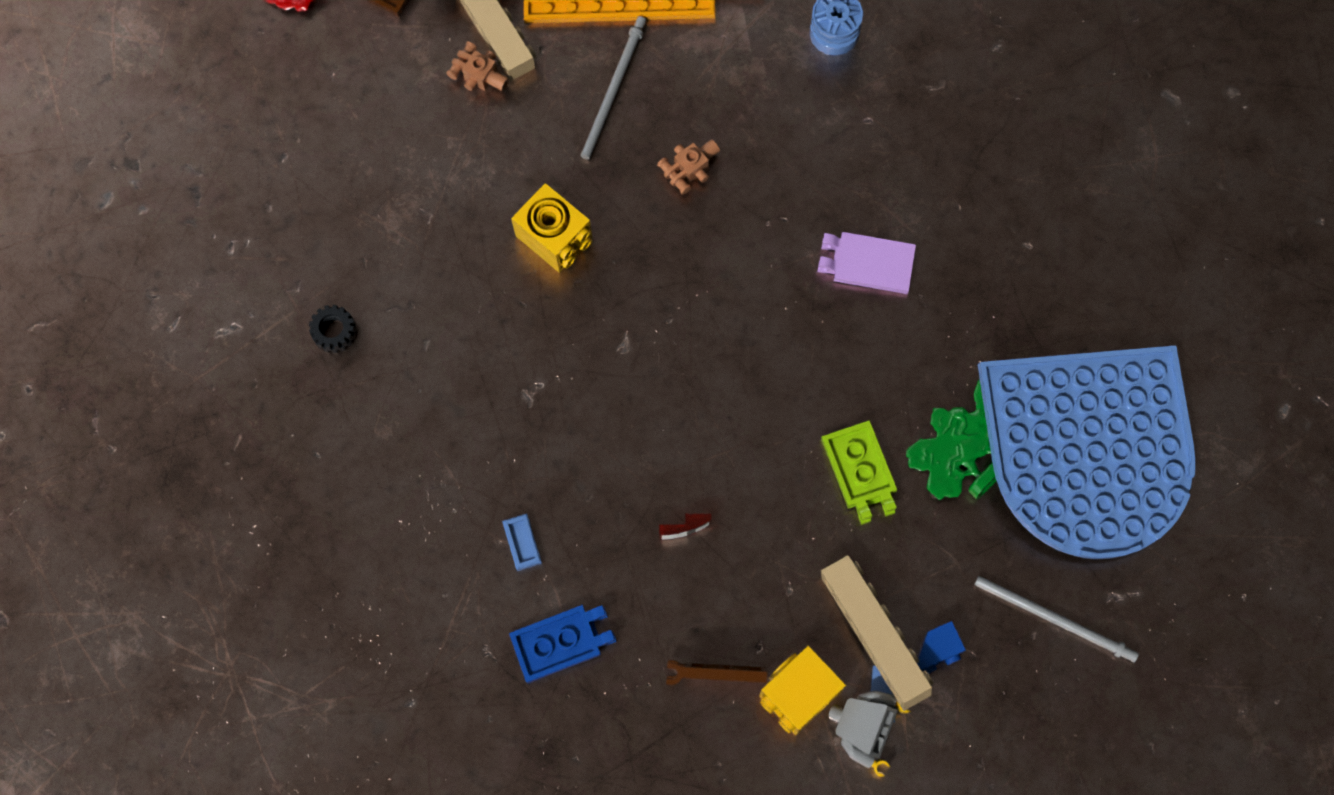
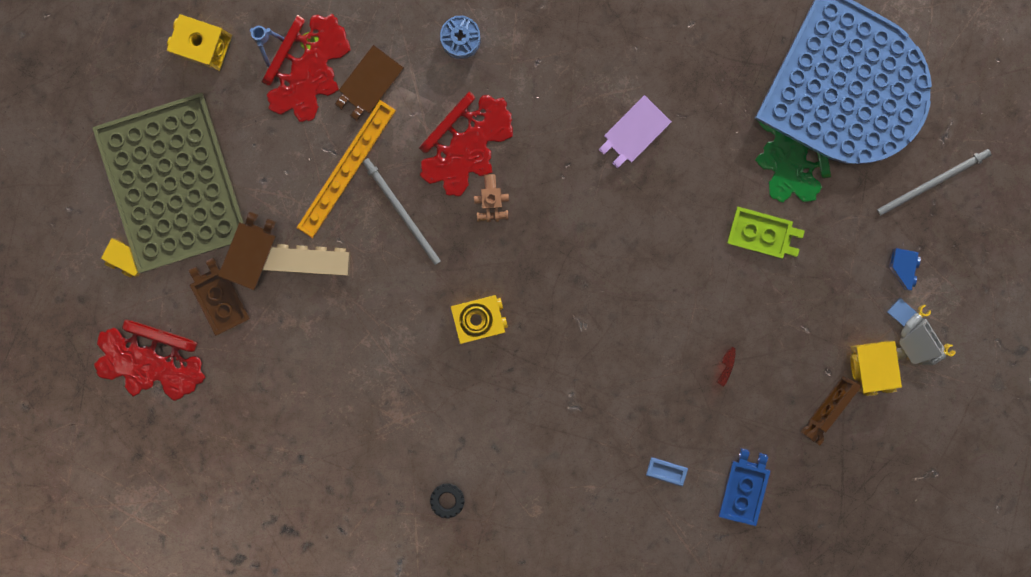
camera: 60 degrees left, 15 degrees up
nougat piece [446,41,509,91] -> none
tan brick [821,555,933,711] -> none
none -> red plant [419,91,513,196]

